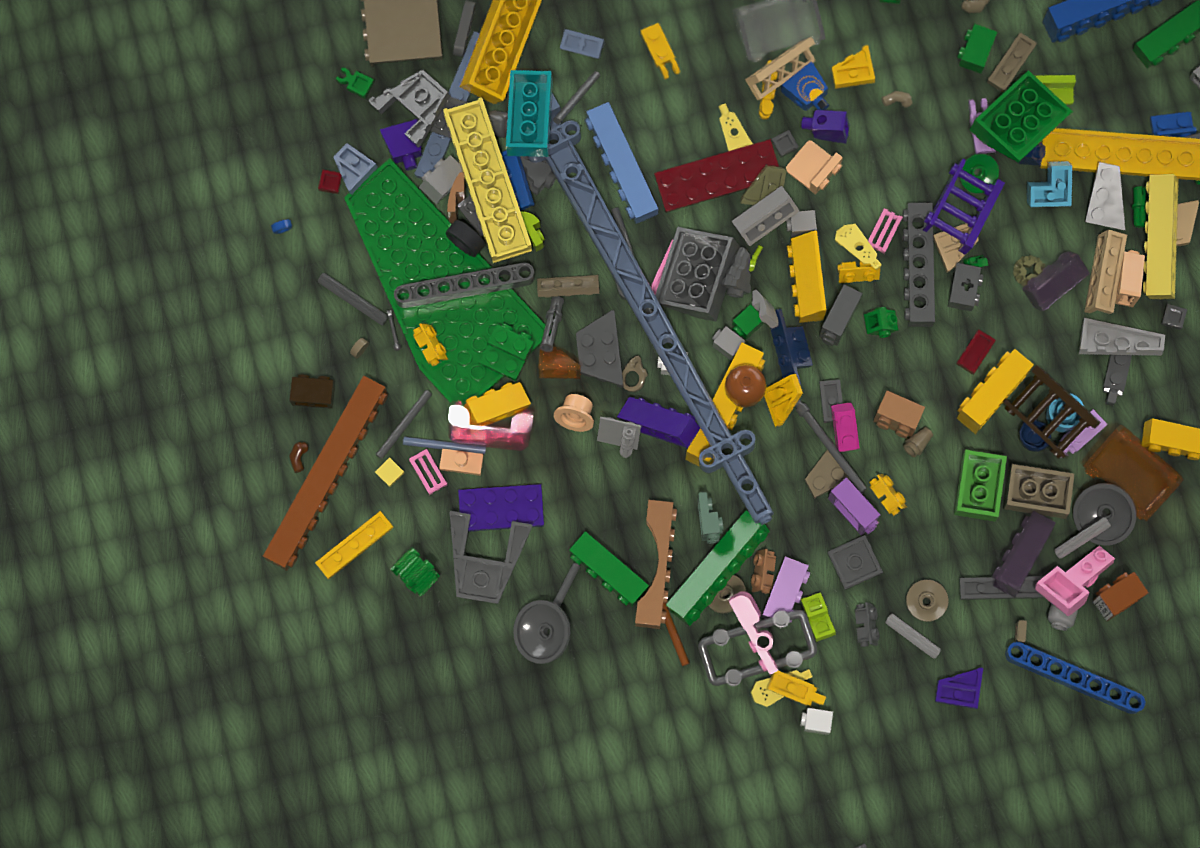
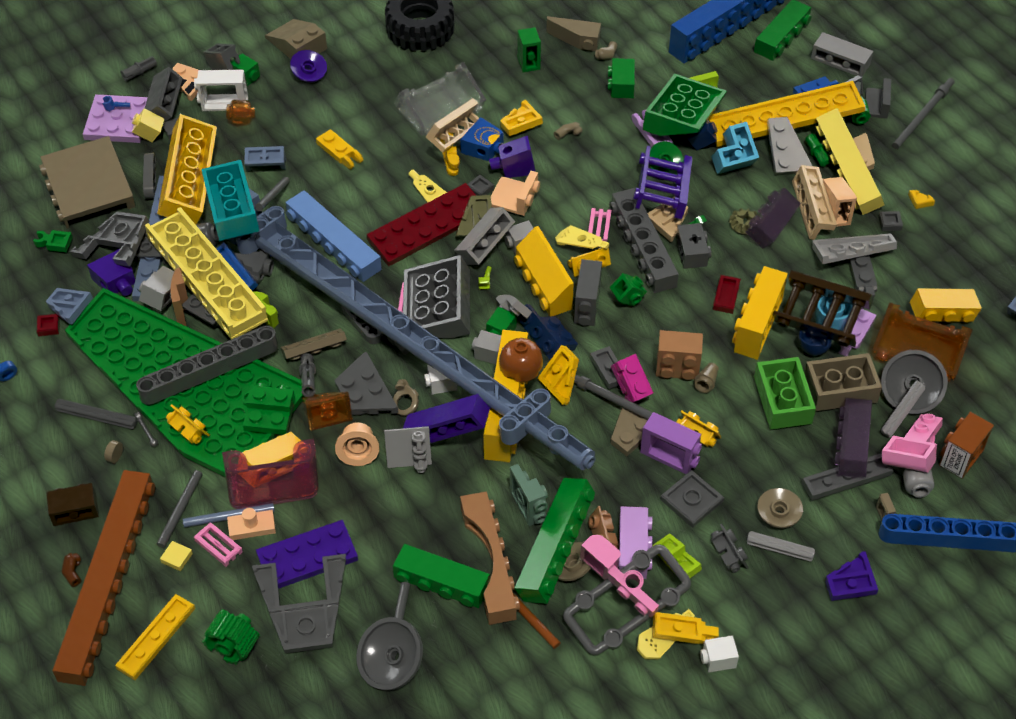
camera: 20 degrees left, 25 degrees down
black tyre [445,220,485,257] -> none
dark grey rock [721,247,751,298] -> none
dark tan plate [987,33,1037,93] -> none

